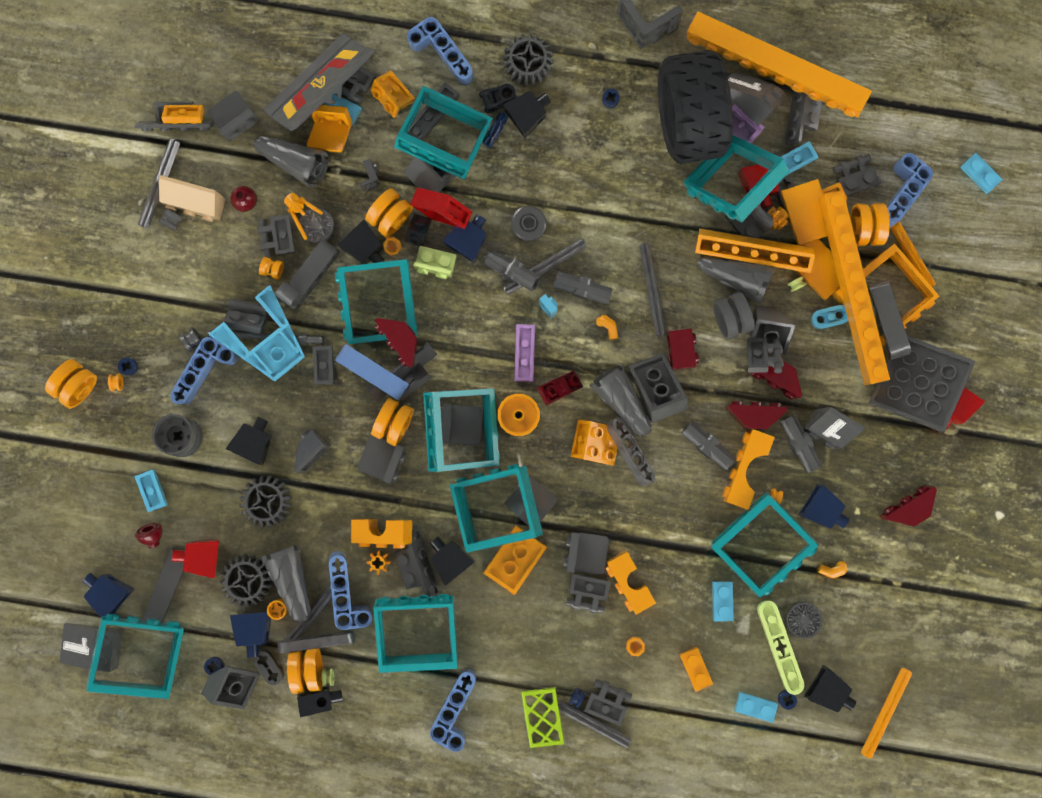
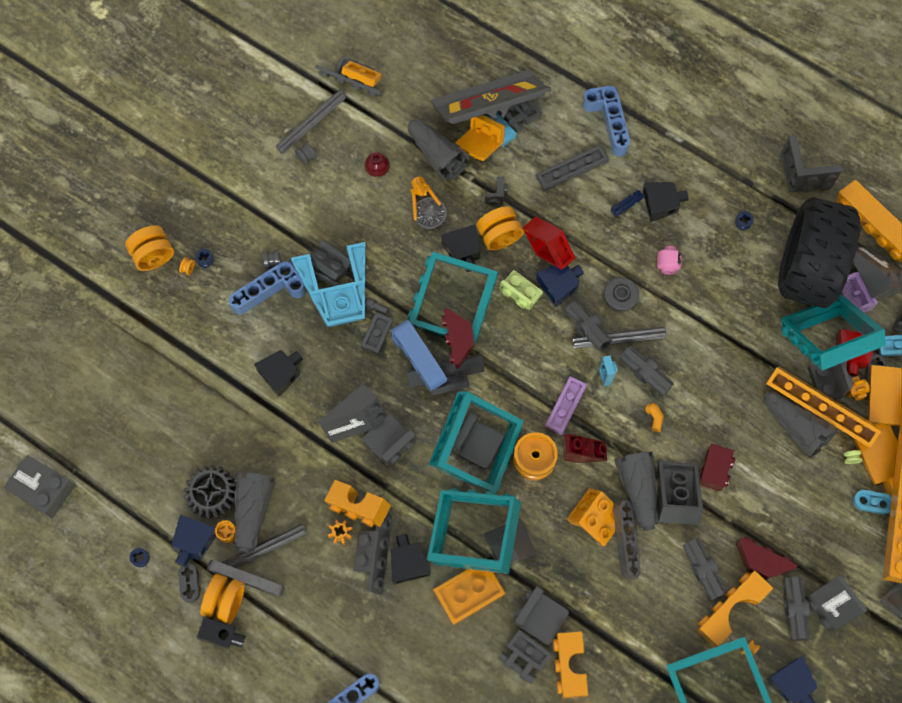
camera: 25 degrees right, 15 degrees down
dark blue torso [83,573,134,618] -> none
teal window [86,614,184,699] -> none
medium azure plate [134,469,168,512] -> none
dark red brick [135,523,163,548] -> none
dark grey tile [142,549,184,623] -> none
dark grey wheel [152,414,203,457] -> none
tan slope [159,175,226,222] -> none
red torso [172,539,219,578] -> none
dark grey slope [201,666,260,709] -> none
dark grey bracket [207,91,259,143] -> none
dark grey gear [239,476,292,528] -> none
dark grey plate [257,214,296,258] -> none
light orange wheel [259,257,284,280] -> none
dark grey beam [275,239,340,310] -> none
dark grey slope [294,430,331,474] -> none
yellowish green bush [322,668,334,687] -> none
medium blue beam [329,551,372,630] -> none
light orange bracket [370,70,415,118] -> none
light orange wheel [371,397,414,447] -> none
teal window [373,594,458,673] -> none
light orange tile [383,236,402,256] -> none
teal window [394,86,493,180] -> none
dark grey slope [404,142,456,192] -> none
black bracket [406,213,432,246] -> none
black piece [479,83,516,113] -> none
dark grey gear [503,33,554,86] -> none
flat silver axle [639,243,666,336] -> none
dark grey wheel [713,291,755,340] -> none
dark grey plate [747,338,784,373] -> none
dark red slope [747,361,802,400] -> none
dark grey slope [749,305,796,355] -> none
none -> dark grey slope [318,384,387,443]
none -> bright pink head [657,246,682,275]

